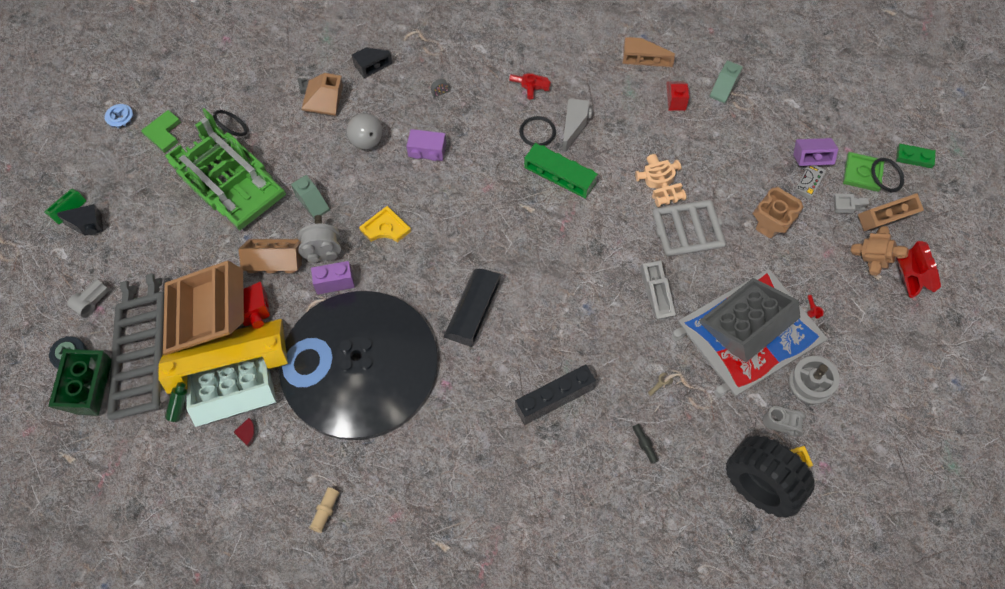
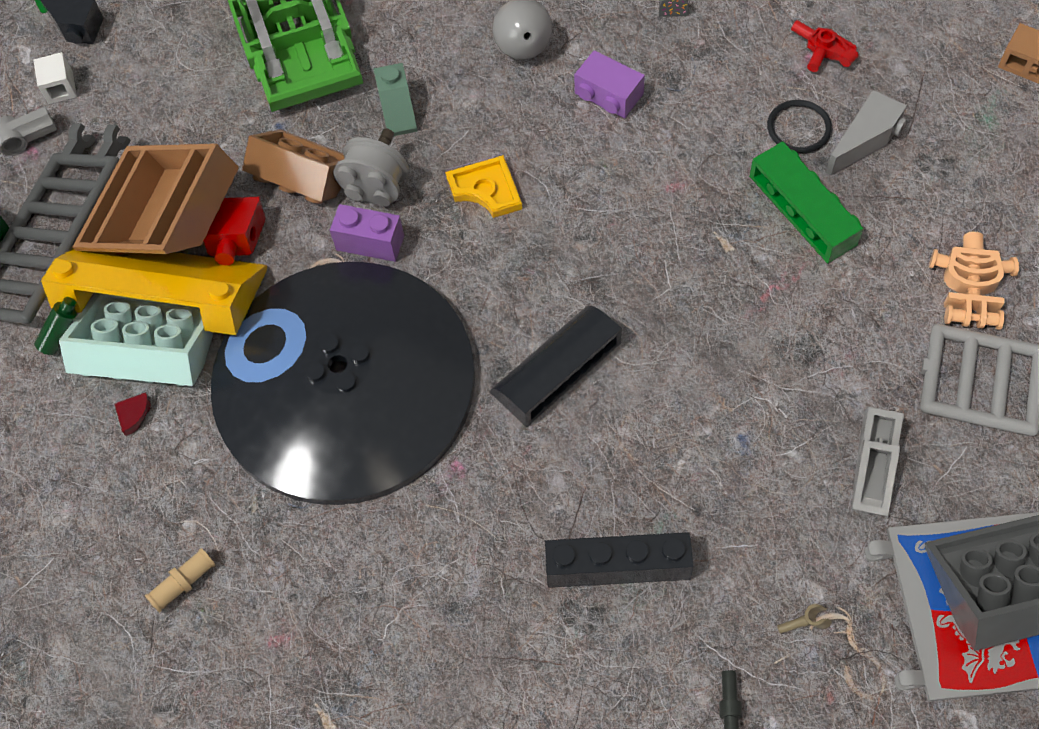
camera: 30 degrees right, 0 degrees up
none -> white brick [33,52,77,104]

